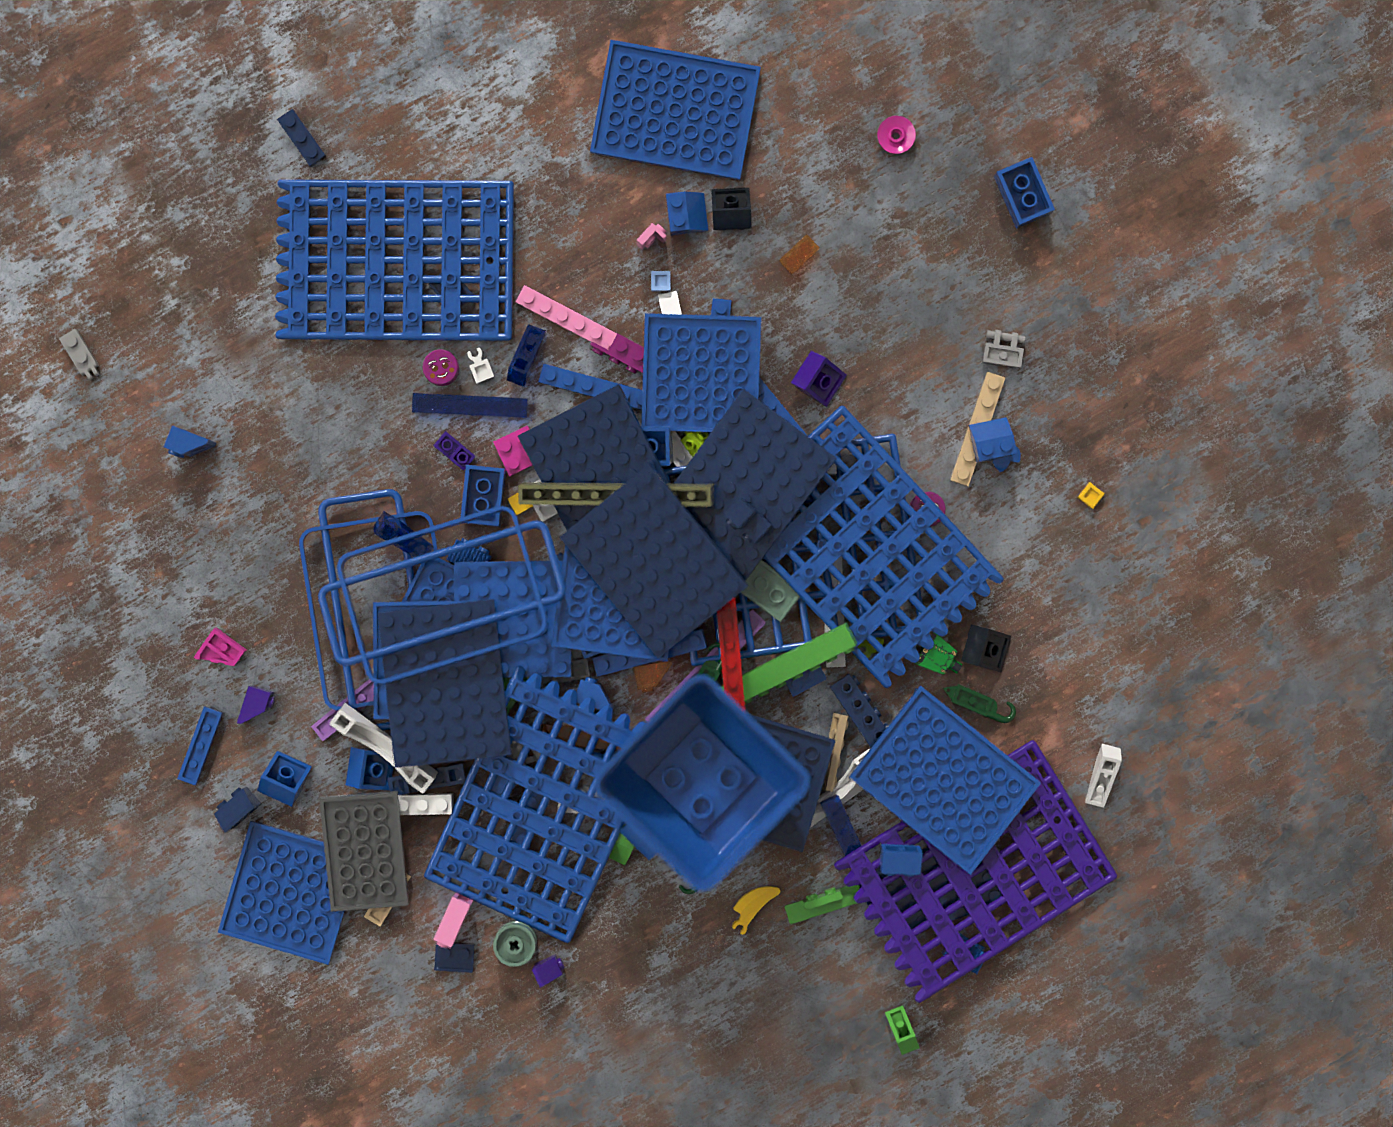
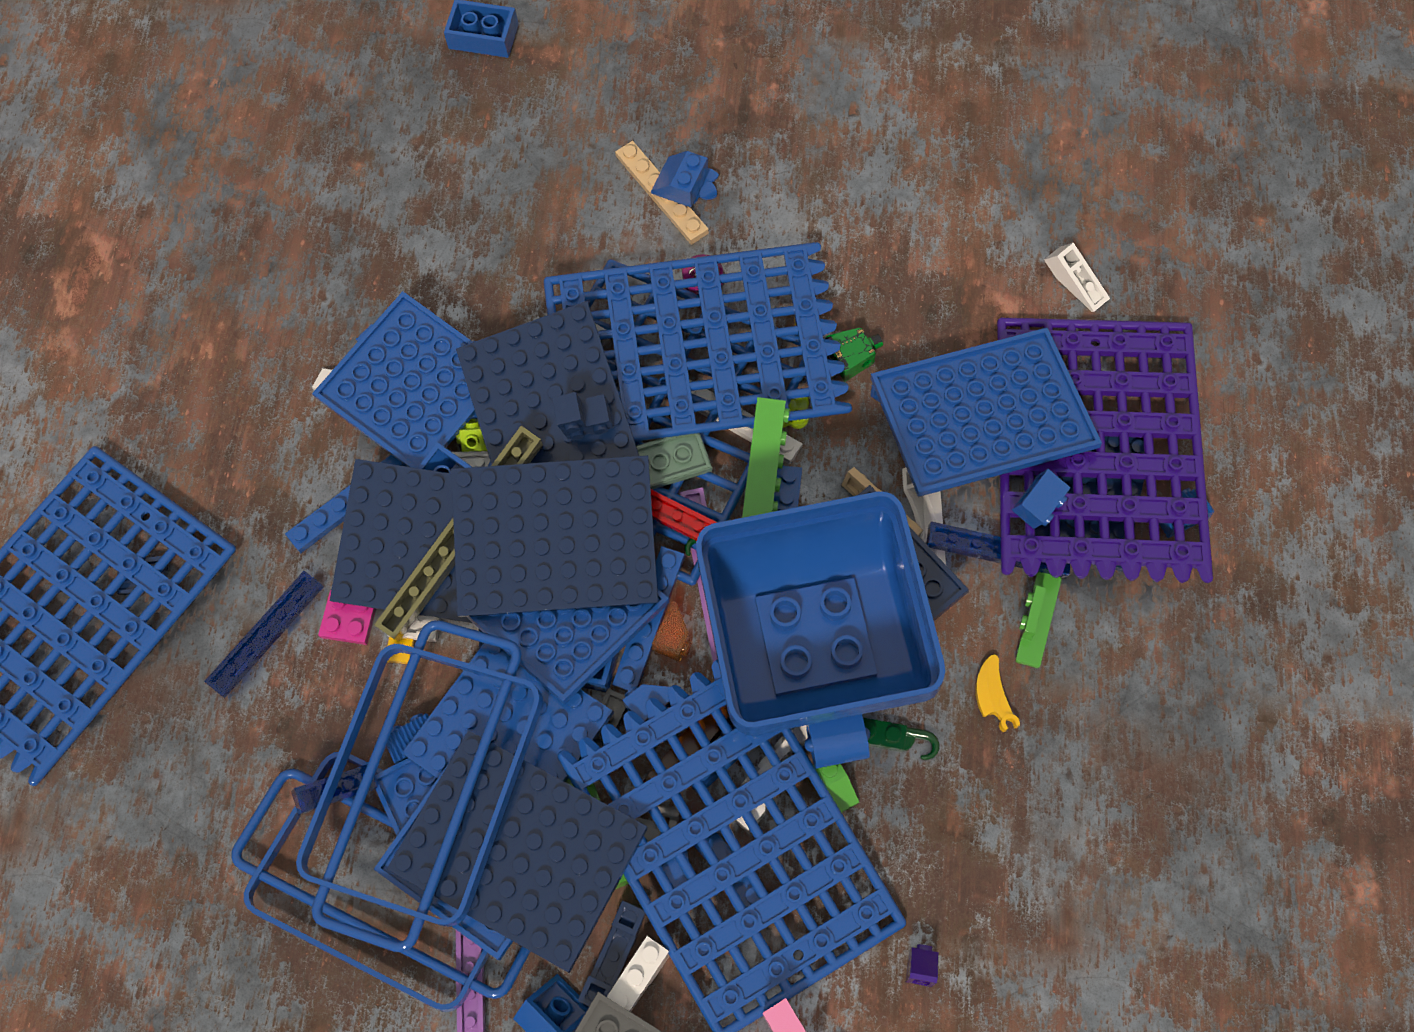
camera: 50 degrees left, 20 degrees down
blue slope [164,426,216,458] -> none
white arch [329,703,438,794] -> none
magenta head [422,349,459,386] -> none
dark purple slope [433,431,476,471] -> none
blue brick [461,465,507,527] -> none
white plate [468,348,495,384] -> none
sand green wheel [493,920,537,967] -> none
clear blue slope [506,324,546,387] -> none
bright pink plate [516,285,617,350] -> none
blue plate [590,40,761,180] -> none
magenta bracket [590,333,644,374] -> none
bright pink bracket [636,223,667,250] -> none
light blue plate [651,271,671,291] -> none
blue slope [666,191,709,236] -> none
black slope [711,188,752,231] -> none
clear orange plate [779,234,820,275] -> none
dark purple slope [791,351,847,407] -> none
dark blue brick [829,674,889,748] -> none
dark pink dish [877,116,916,154] -> none
bright green slope [885,1006,920,1055] -> none
dark green plate [943,684,1016,724] -> none
black slope [961,624,1011,673] -> none
light grey plate [982,330,1025,368] -> none
yellow tile [1077,482,1105,509] -> none

